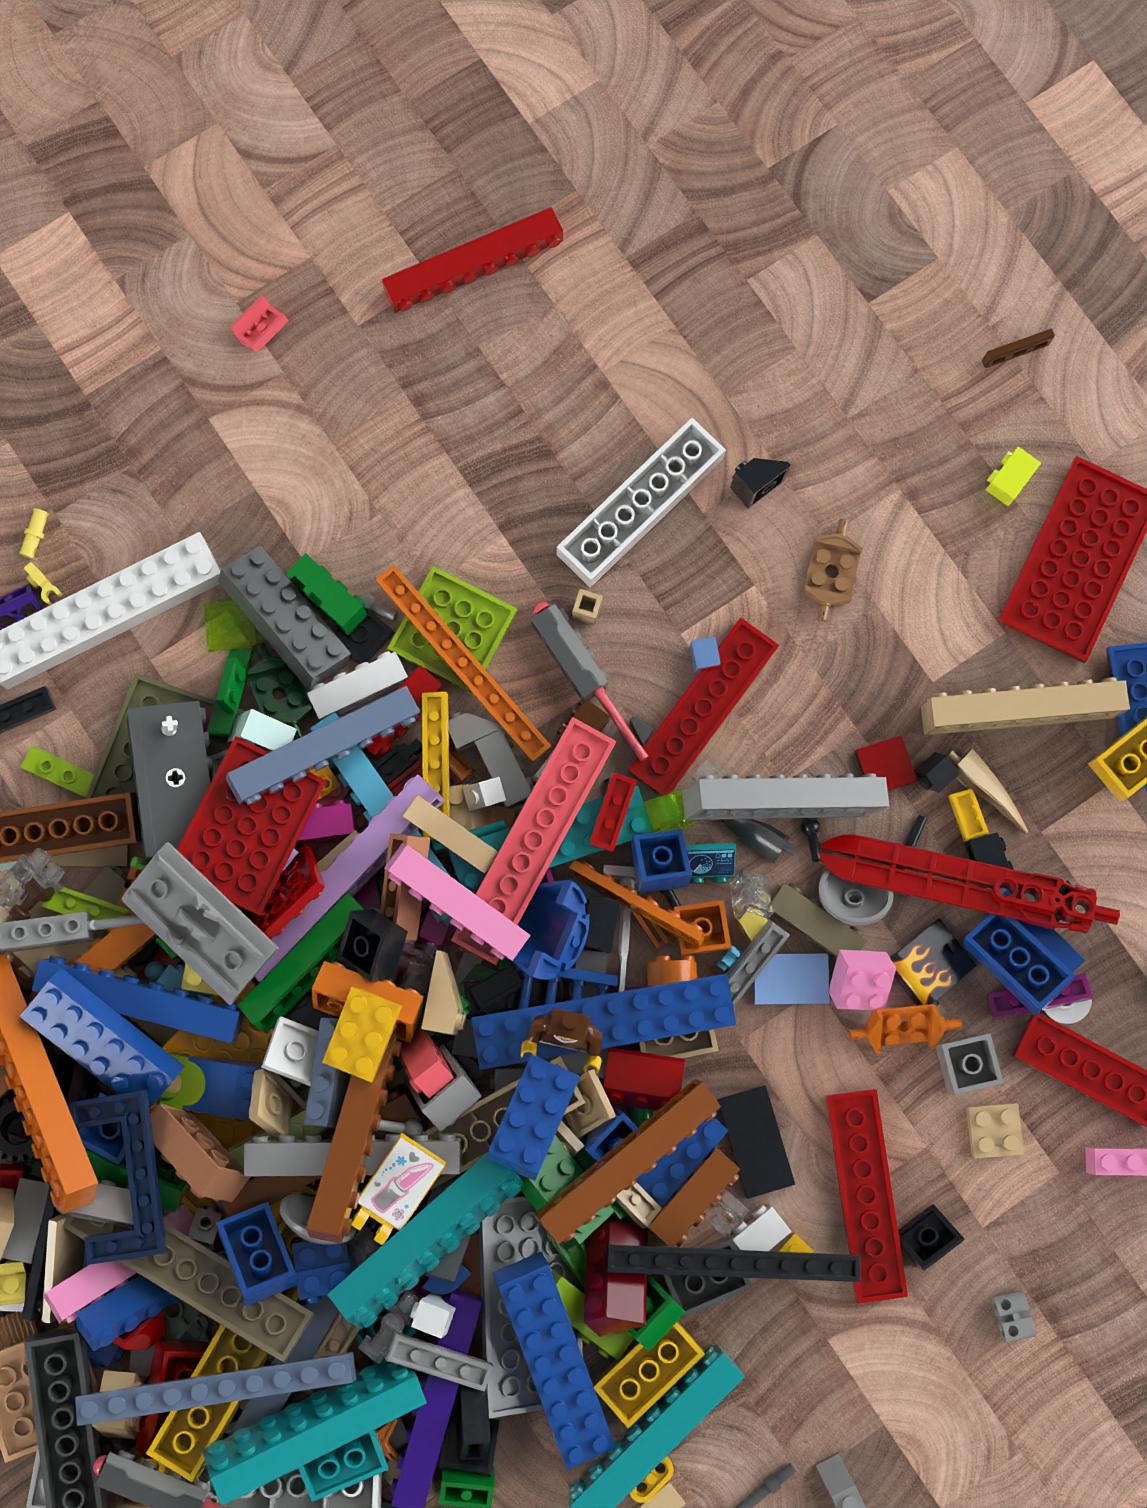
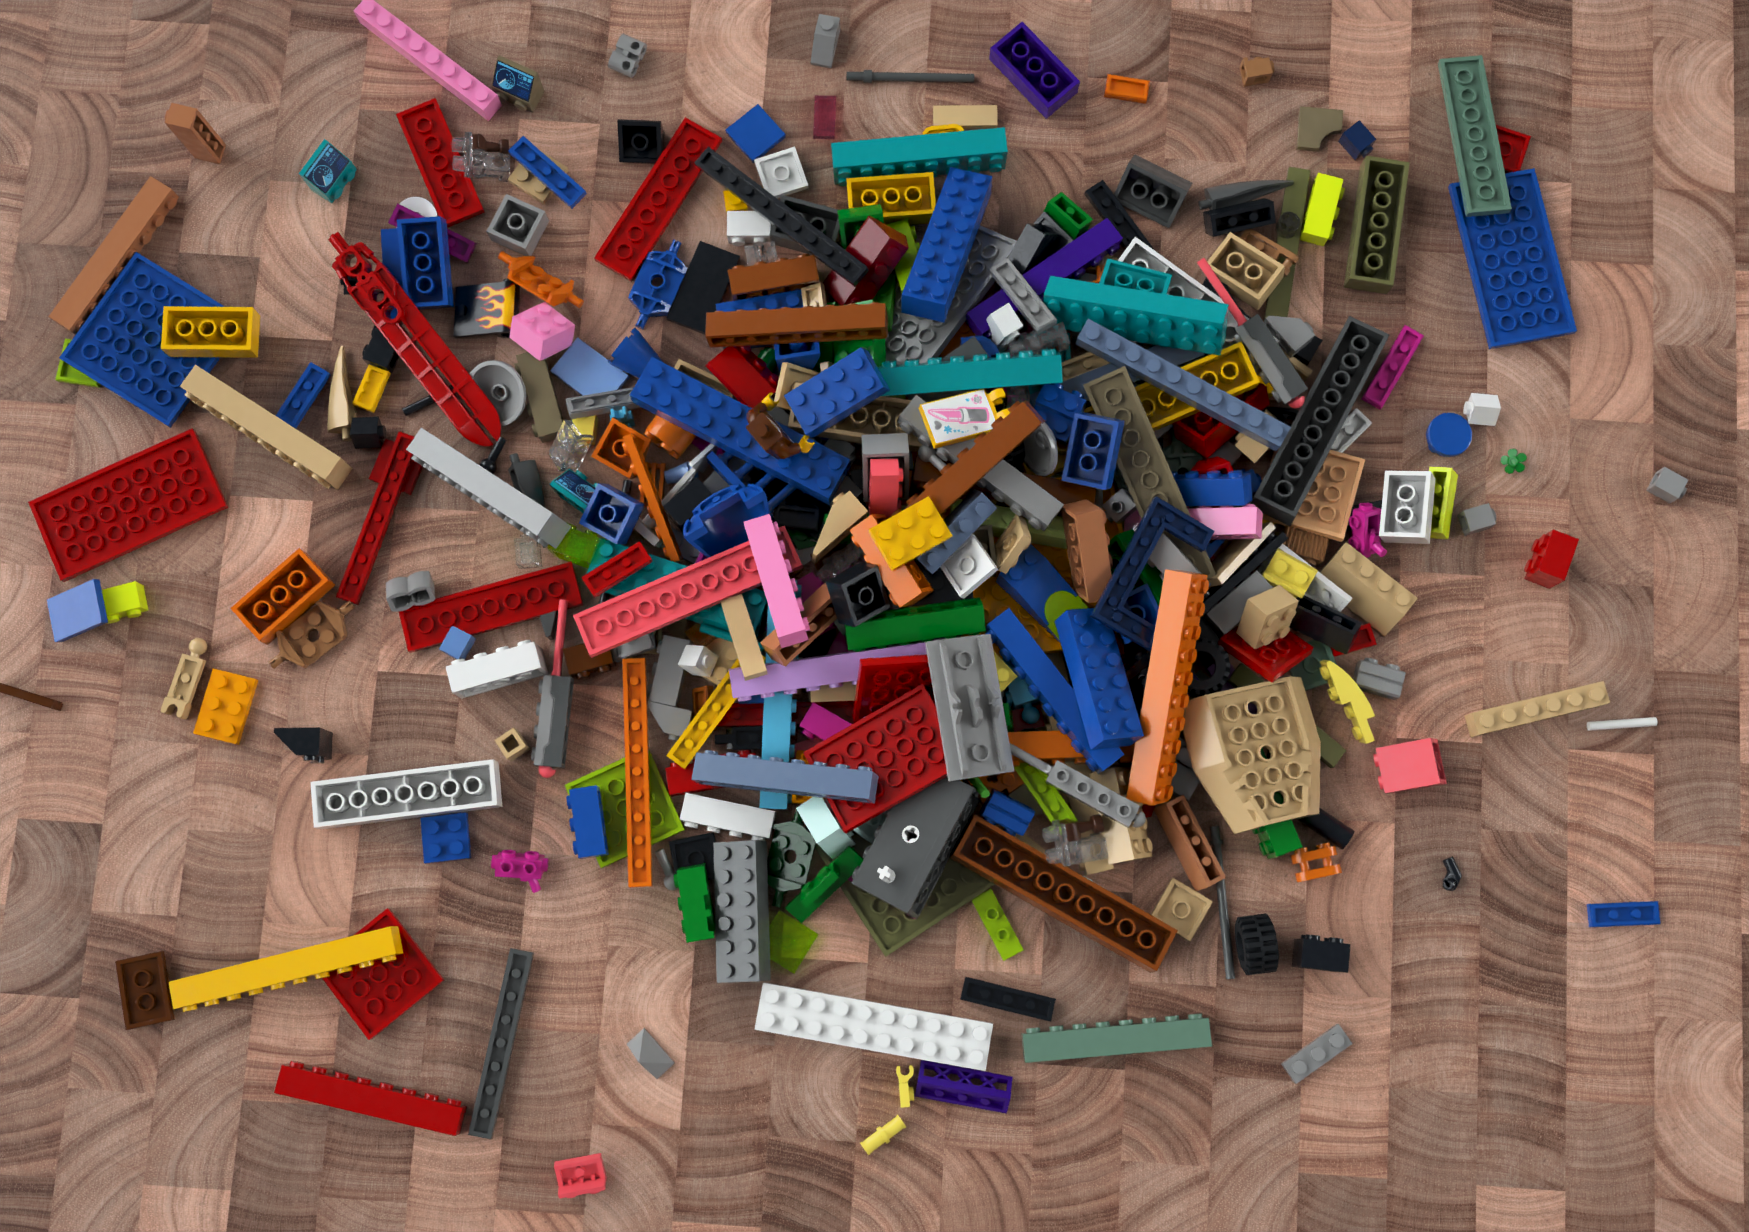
camera: 135 degrees left, 0 degrees up
none -> tile [47,579,108,642]
none -> reddish brown plate [115,951,175,1030]
none -> tan plate [161,638,207,720]
none -> yellow brick [169,926,403,1012]
none -> light orange plate [193,669,259,745]
none -> orange brick [230,548,335,645]
none -> blue plate [275,362,331,429]
none -> red plate [322,908,445,1040]
none -> red tile [336,431,414,605]
none -> light grey brick [386,571,435,612]
none -> blue plate [420,812,471,864]
none -> white brick [446,640,548,699]
none -> clear hips [451,132,510,182]
none -> dark grey plate [468,948,534,1139]
none -> slope [491,55,545,113]
none -> dark pink brick [491,850,548,893]
none -> blue plate [508,136,587,209]
none -> blue brick [566,785,609,859]
none -> blue cone [608,328,664,378]
none -> light grey slope [627,1028,675,1079]
none -> blue plate [628,239,688,330]
none -> light blue cone [664,461,699,484]
none -> blue tile [725,104,786,163]
none -> white plate [754,147,809,198]
none -> clear pink tile [813,95,836,139]
none -> blue brick [980,788,1035,837]

